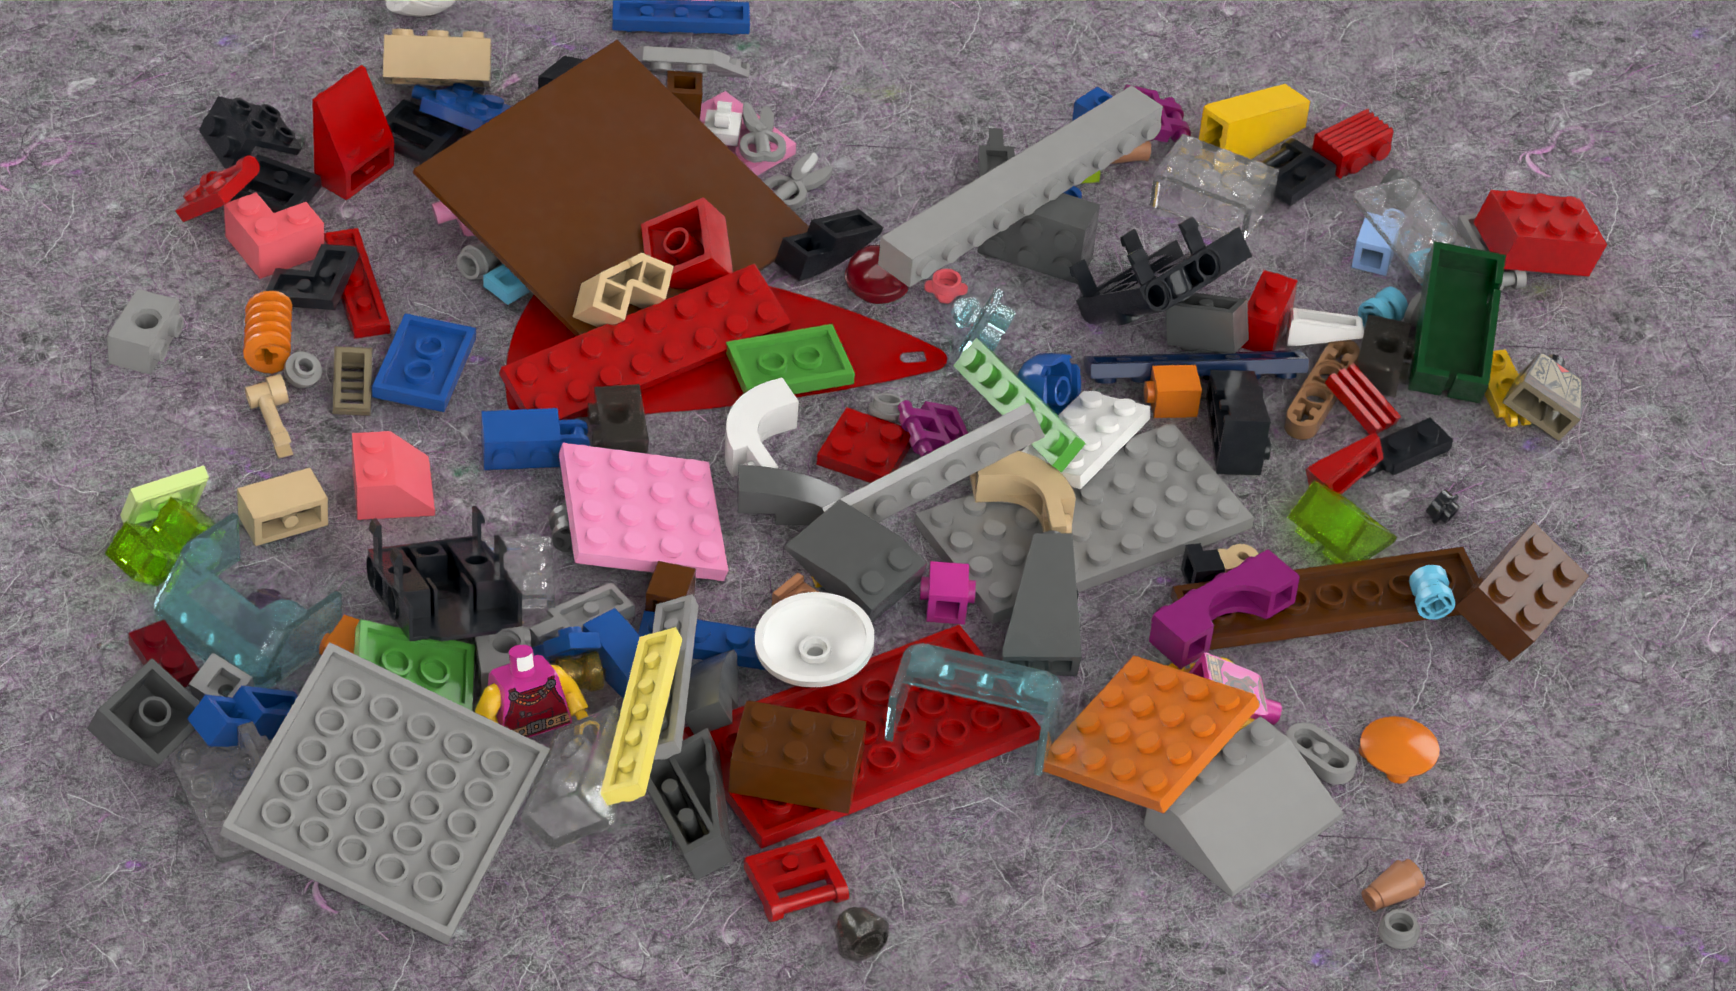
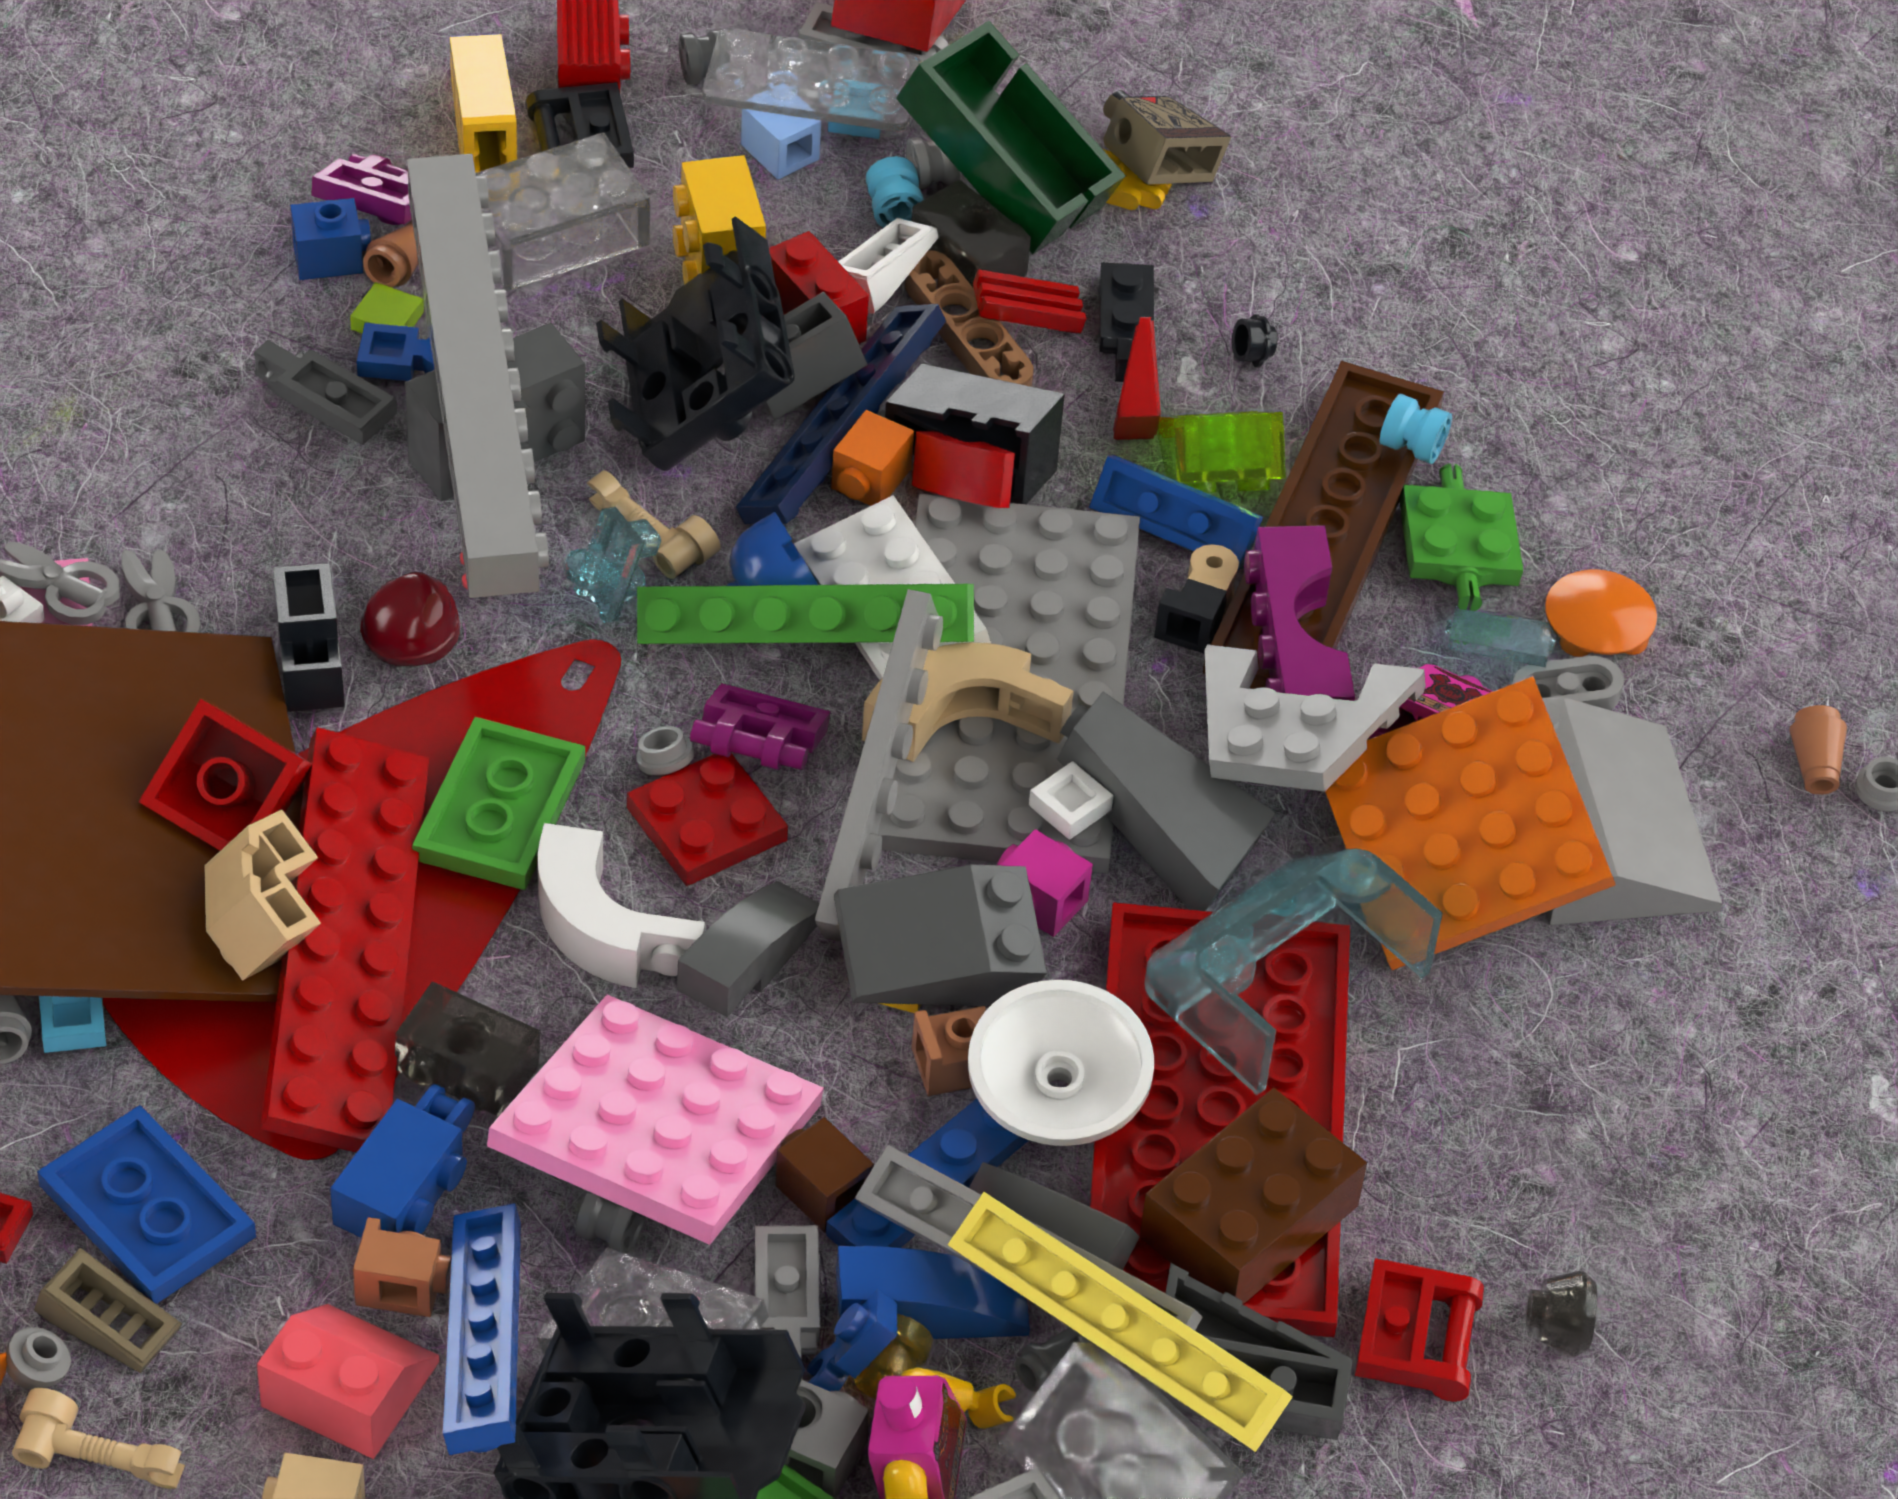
camera: 55 degrees left, 5 degrees up
brick [1455,522,1589,662] -> none
none -> nougat brick [353,1217,452,1317]
none -> blue plate [443,1203,521,1455]
none -> tan brick [587,470,721,579]
none -> yellow brick [672,155,766,285]
none -> red slope [912,431,1015,508]
none -> white plate [1029,761,1114,840]
none -> blue plate [1089,455,1263,570]
none -> light grey wing [1205,645,1426,792]
none -> bright green plate [1399,464,1523,612]
none -> clear light blue piece [1445,605,1556,668]

